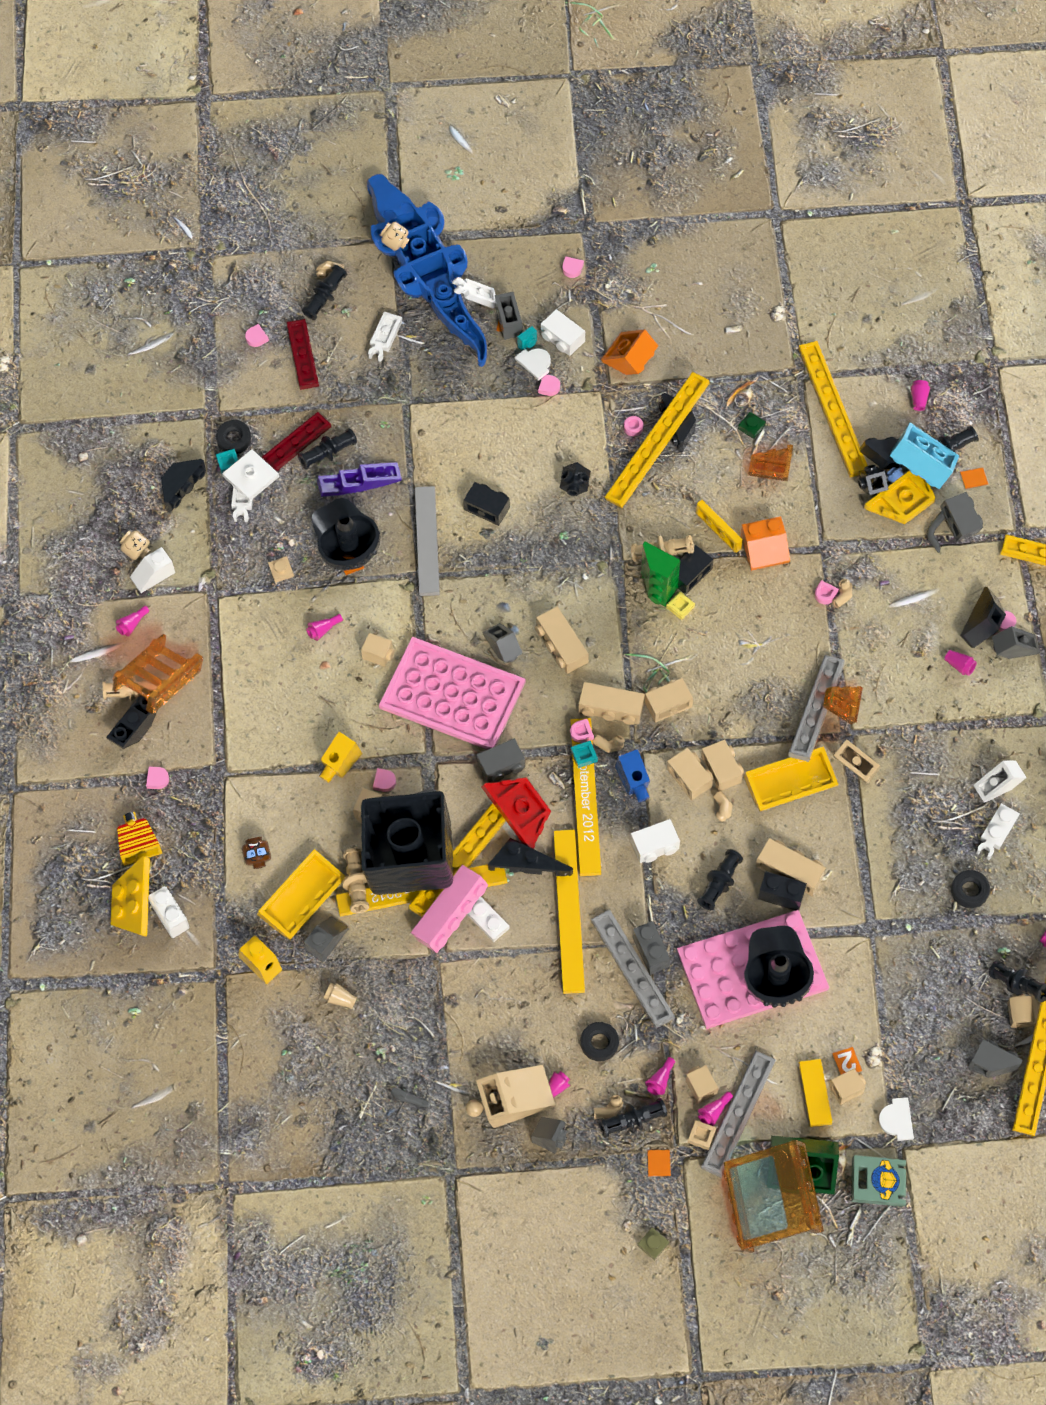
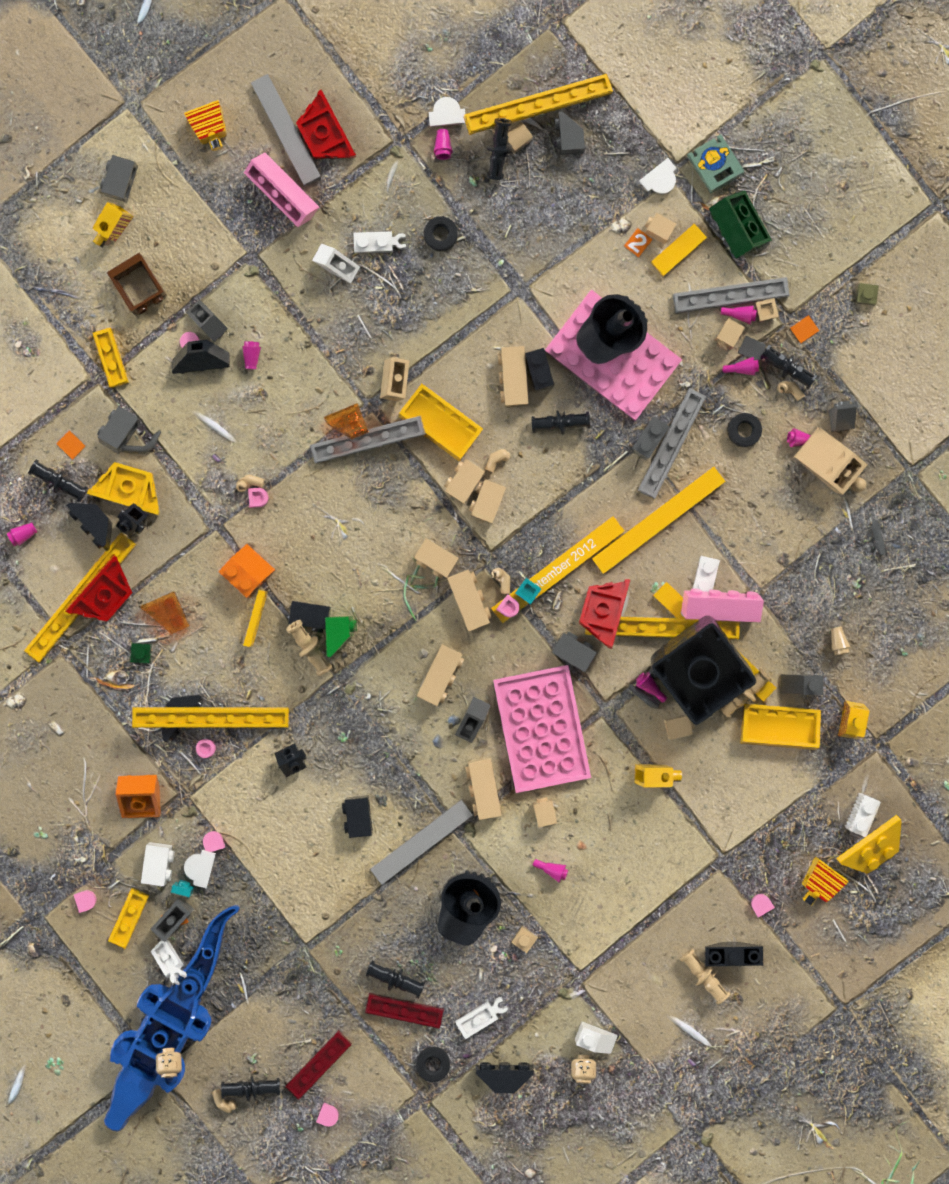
camera: 125 degrees left, 25 degrees up
clear orange fence [112,634,203,714] -> none
dark pink cone [116,606,149,636] -> none
teal plate [216,449,238,473] -> none
white plate [222,449,279,501] -> none
reddish brown head [241,837,271,869] -> none
dark purple slope [317,462,402,497] -> none
white plate [368,312,402,362] -> none
bright pink tile [373,768,396,792] -> none
black wing [488,838,573,876] -> none
blue torso [615,749,650,802] -> none
white brick [630,819,680,863] -> none
light yellow tile [666,592,695,620] -> none
panel [723,1140,824,1253] -> none
medium blue plate [887,467,904,484] -> none
medium azure slope [890,423,959,489] -> none
none -> red wing [65,554,133,621]
none -> yellow tile [108,888,150,949]
none -> tan brick [465,757,502,820]
none -> dark grey sticker [738,336,766,362]

